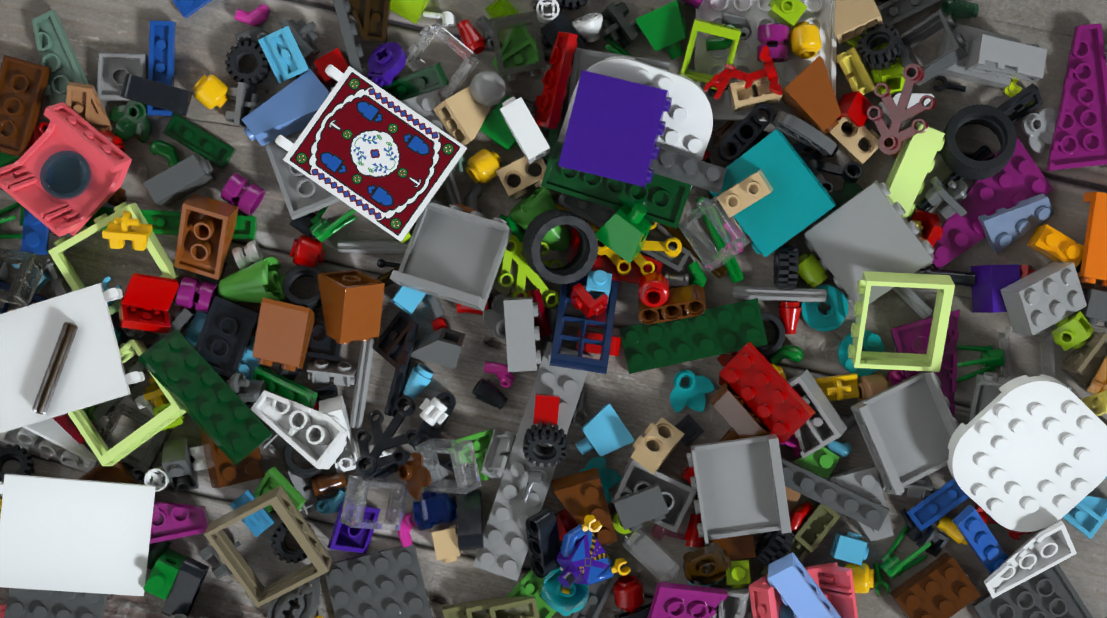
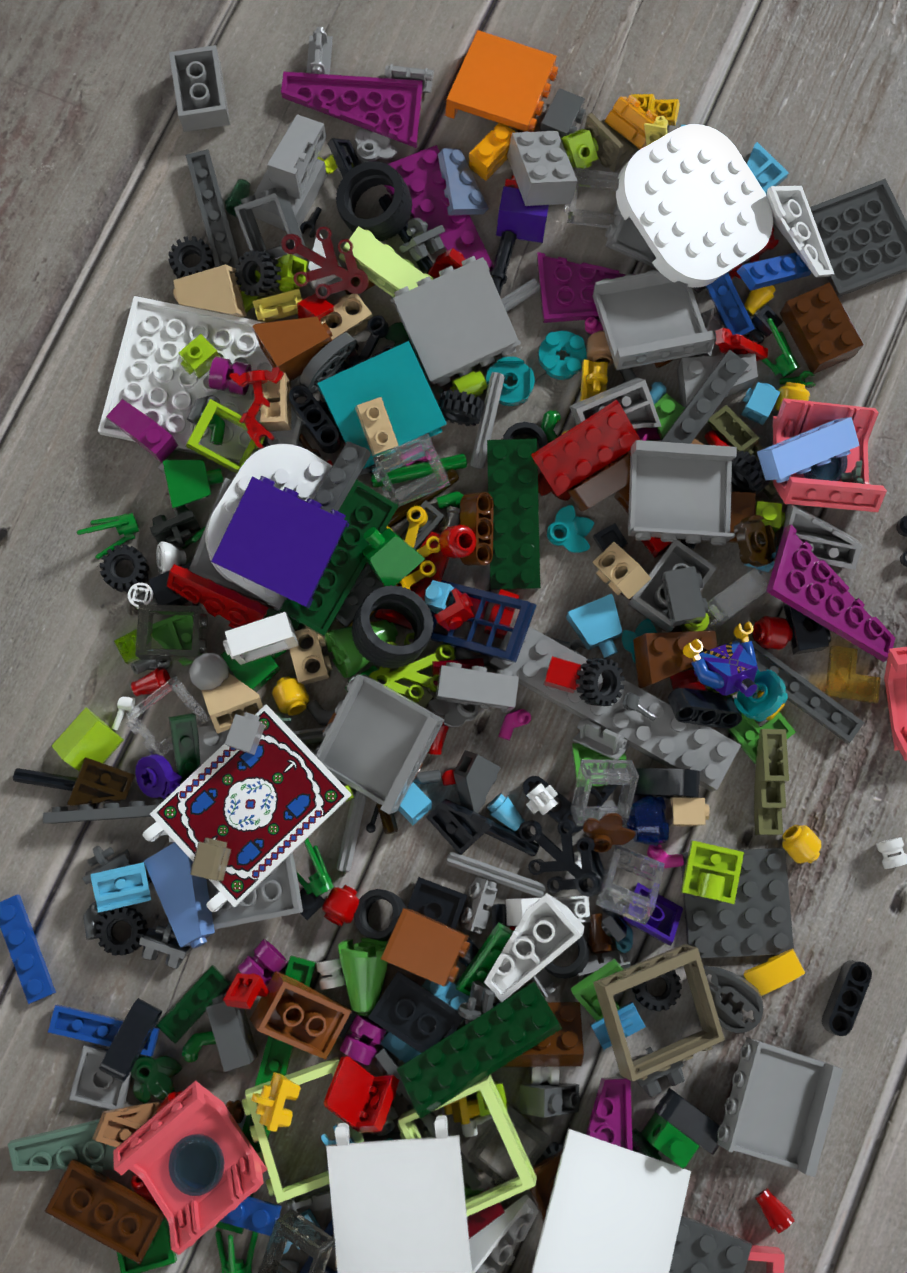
camera: 80 degrees left, 10 degrees down
dark brown axle [32,322,78,414] -> none
white wheel [144,466,171,492] -> none
yellow head [192,74,229,109] -> none
dark pink arm [235,4,270,26] -> none
red brick [313,48,349,86] -> none
dark orange slope [318,269,385,344] -> none
black cone [472,378,508,410] -> none
clear pink hand [650,524,685,541] -> none
red cone [684,514,705,548] -> none
red cone [778,301,802,334] -> none
yellow head [789,22,822,59] -> none
yellowish green window [848,271,955,372] -> none
green plant [956,345,1005,383] -> none
none -> dark tan brick [190,838,231,881]
none -> red bracket [223,973,269,1009]
none -> light grey brick [225,712,265,755]
none -> black plate [601,907,627,942]
none -> lime plate [681,840,744,904]
none -> red hinge [715,328,768,361]

